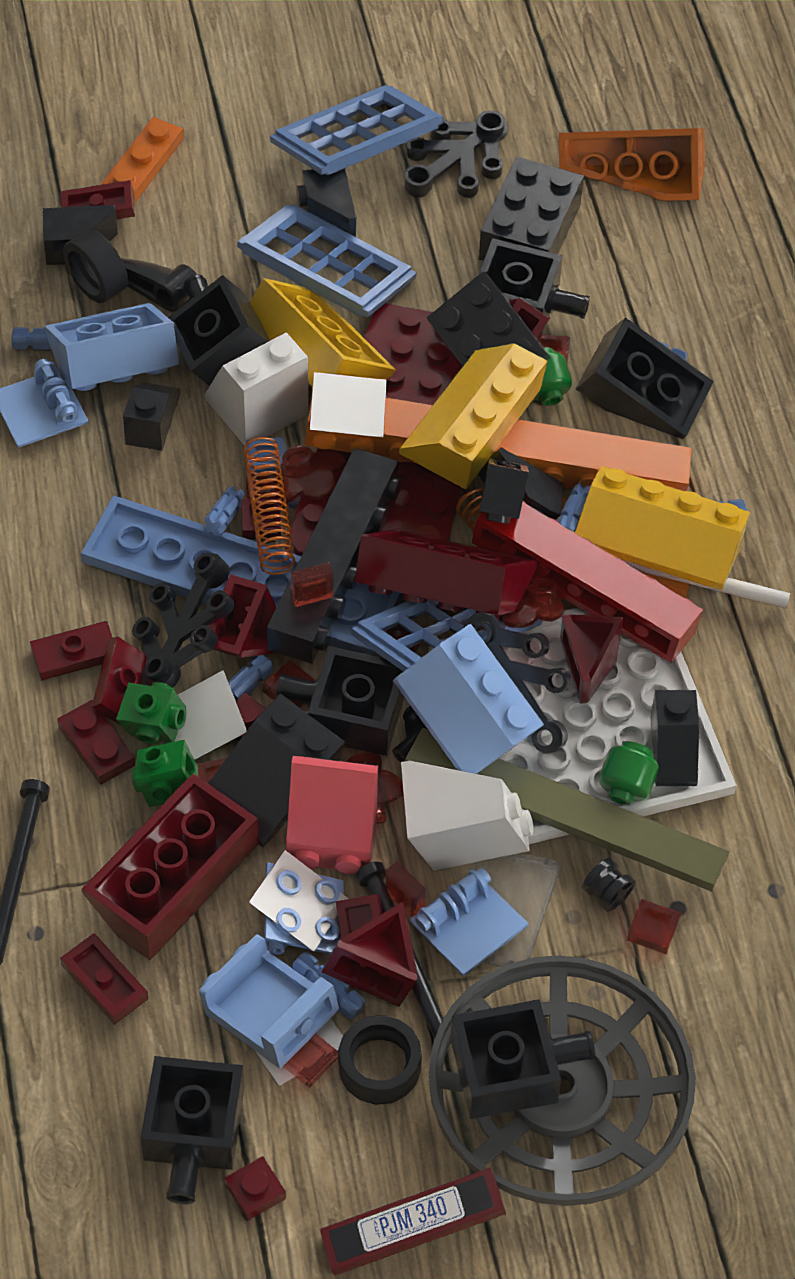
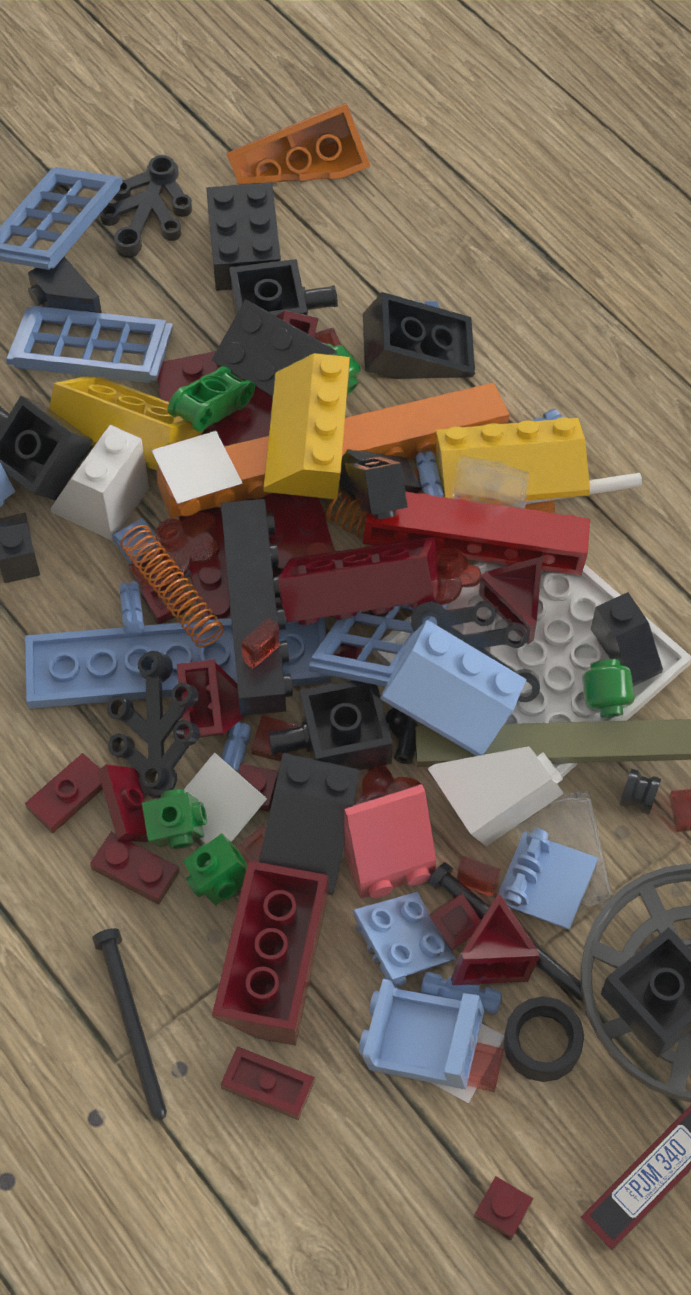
camera: 25 degrees left, 5 degrees up
black brick [141,1056,245,1204] -> none
white sticker [249,850,349,952] -> none
none -> green piece [167,366,255,432]
none -> clear slope [452,456,530,509]

